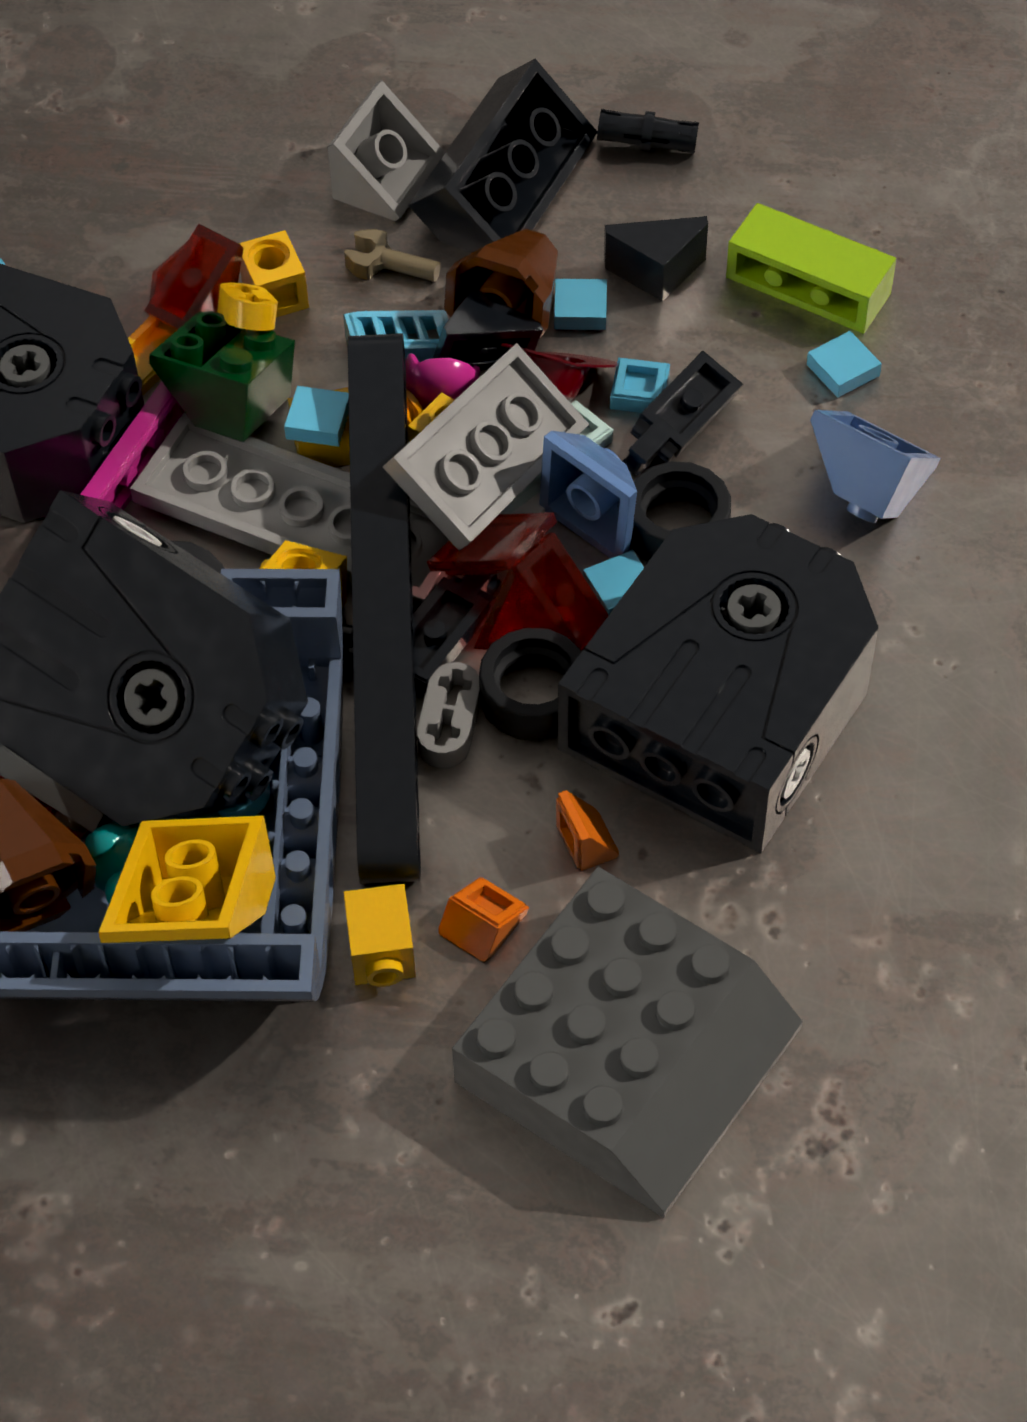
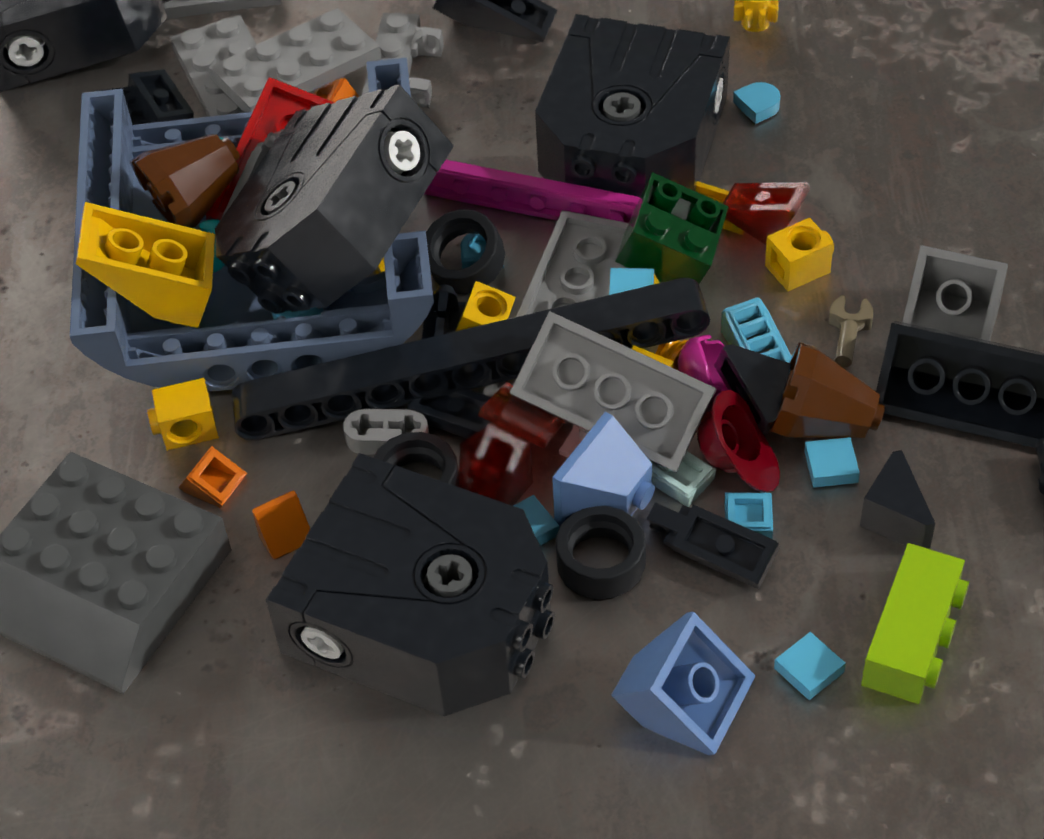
camera: 85 degrees right, 5 degrees down
yellow beam [217,282,278,331] -> none

